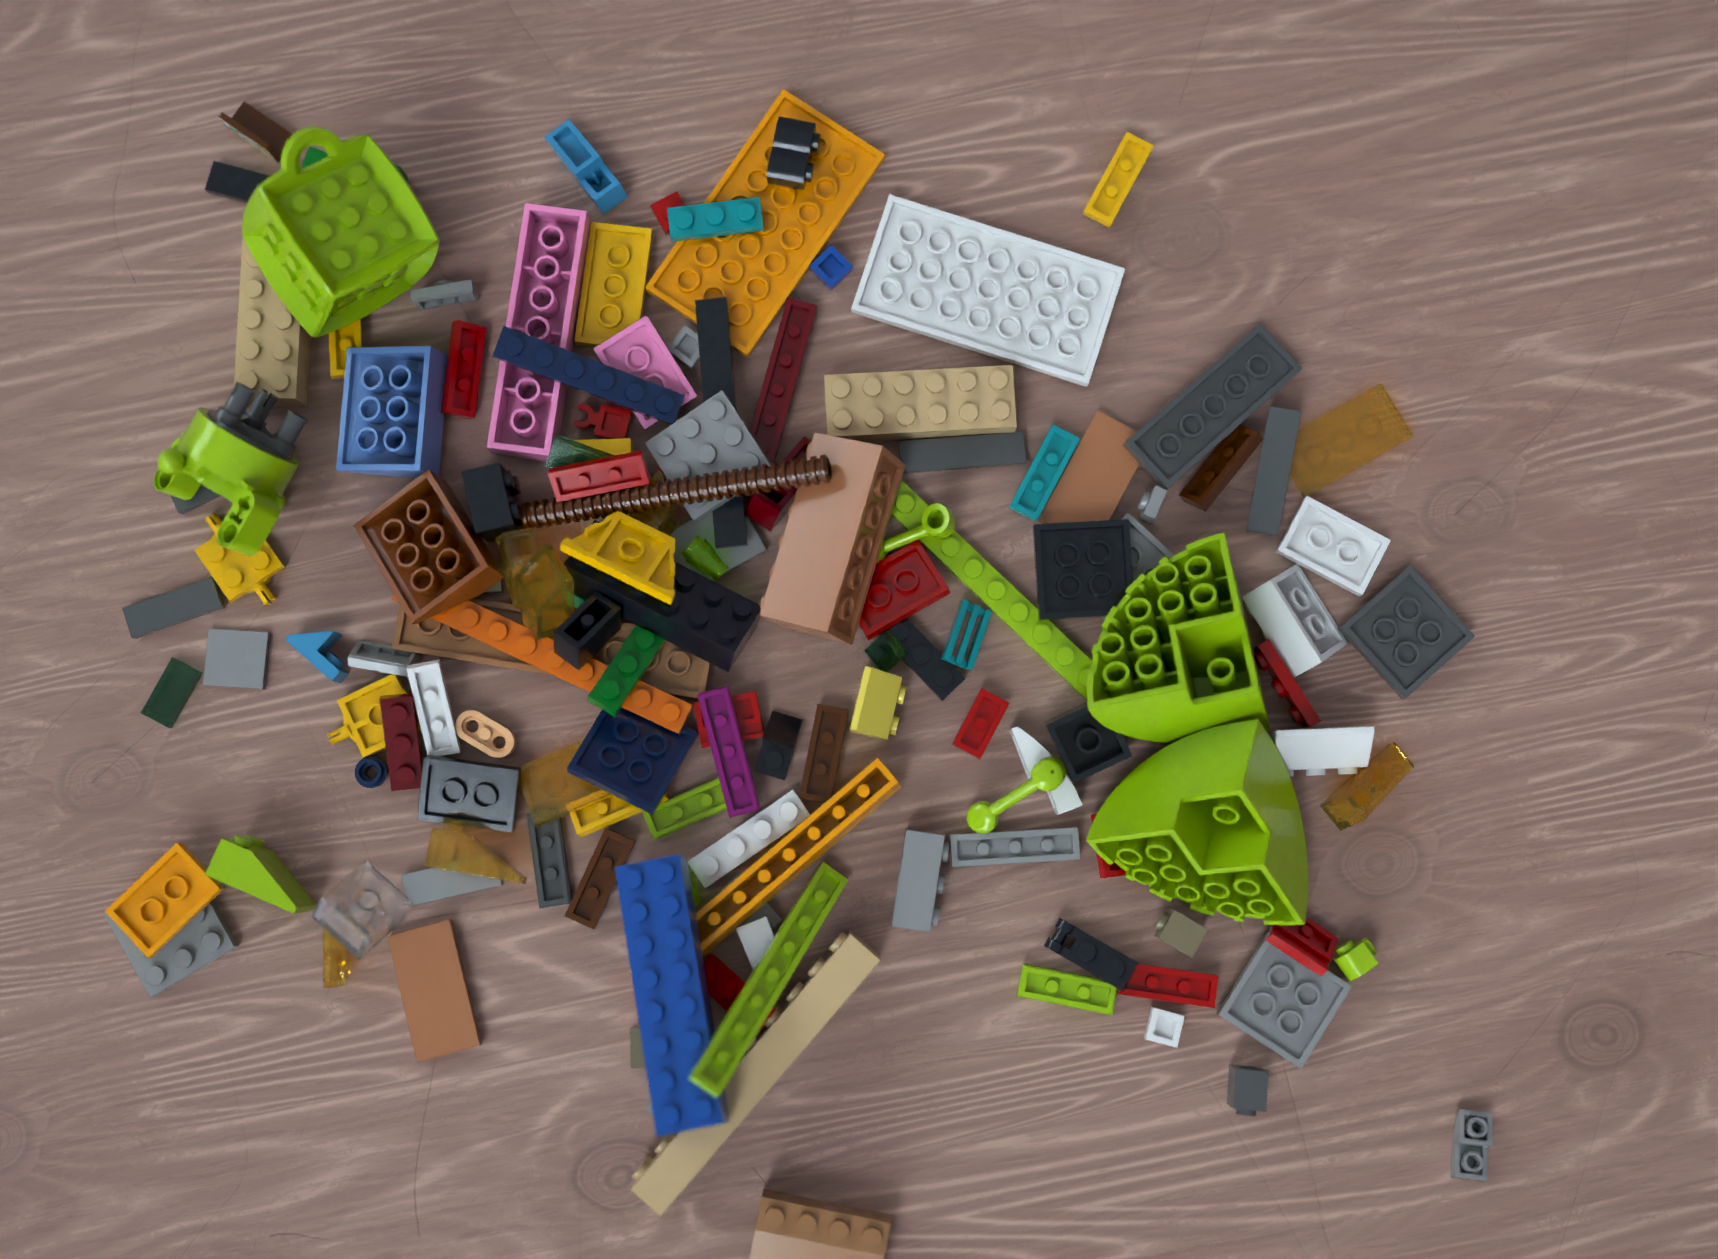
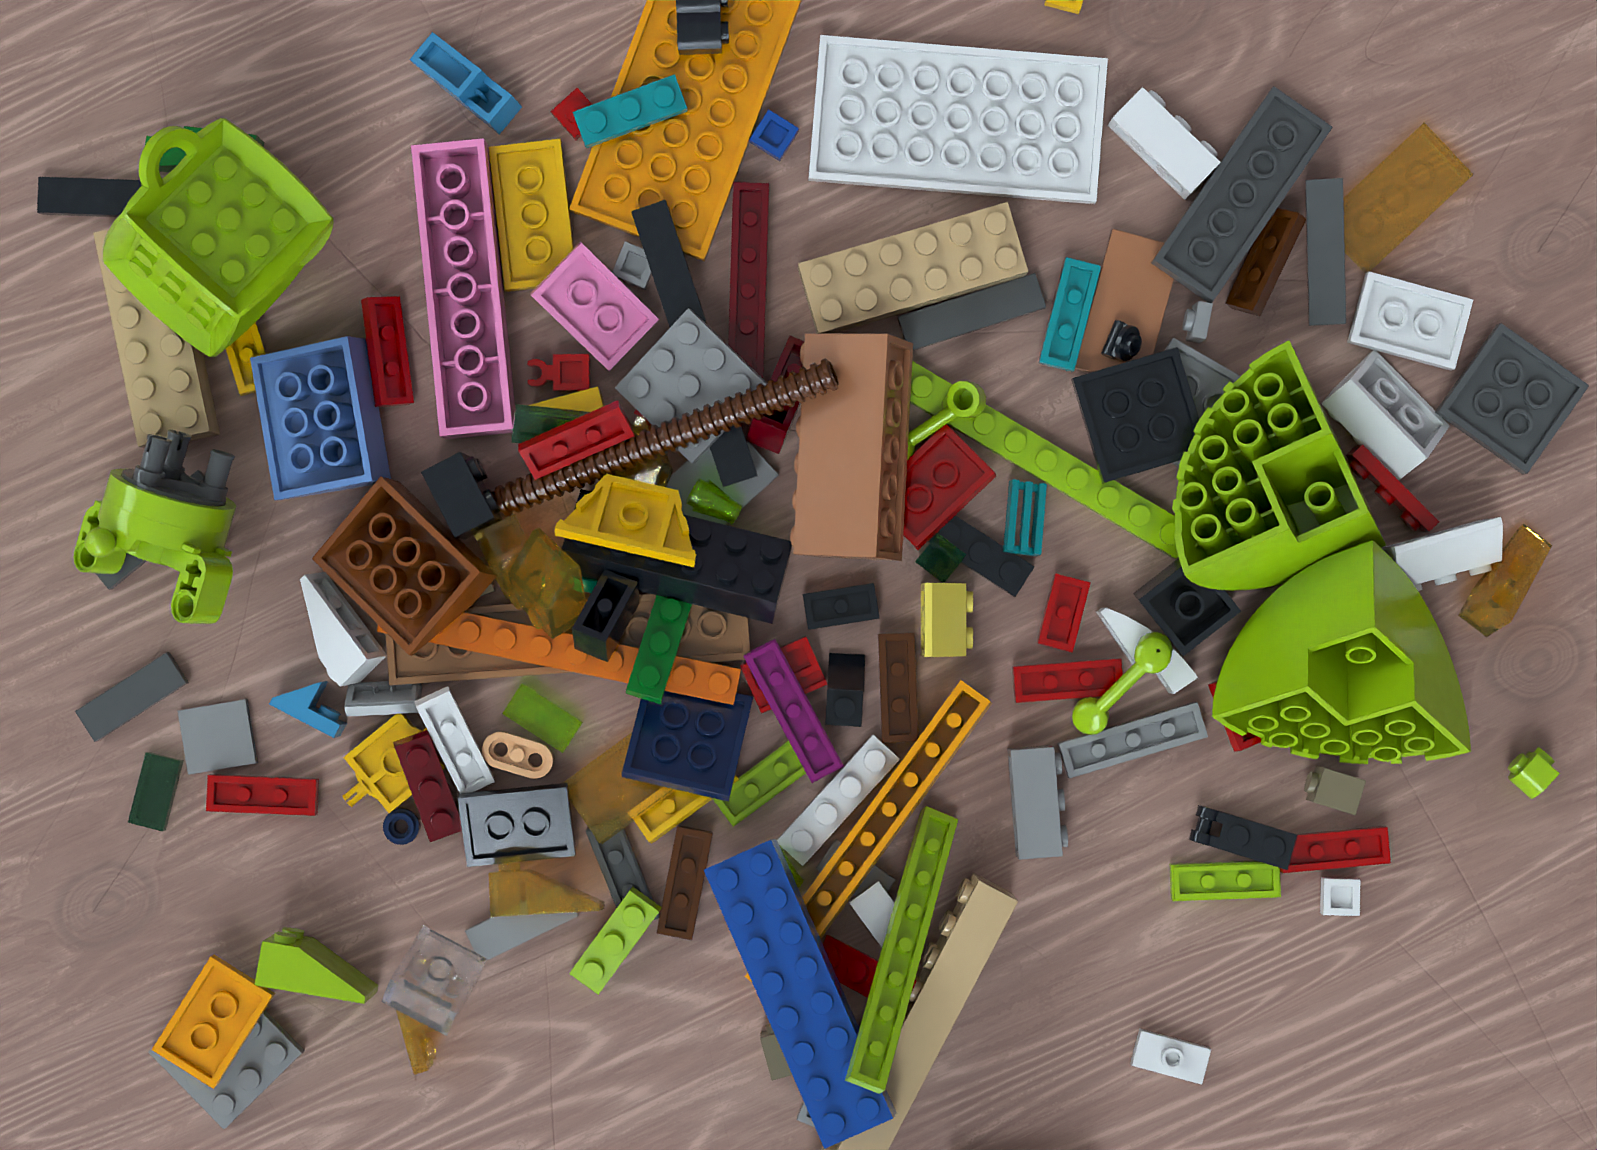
camera: 20 degrees left, 5 degrees up
yellow plate [194,512,286,606] -> none
reddish brown panel [218,101,293,163] -> none
nougat tile [387,919,482,1062] -> none
light grey plate [410,279,480,310] -> none
dark blue plate [493,326,684,425] -> none
light grey plate [1216,932,1352,1069] -> none
dark grey brick [1227,1064,1268,1116] -> none
red plate [1266,917,1339,977] -> none
none -> red plate [206,774,319,816]
none -> white slope [300,572,387,687]
none -> clear neon green plate [502,683,583,753]
none -> lime plate [569,886,662,995]
none -> black plate [802,583,880,630]
none -> red plate [1012,658,1123,703]
none -> black plate [1101,320,1142,362]
none -> white brick [1107,87,1221,200]
none -> white plate [1130,1028,1211,1085]

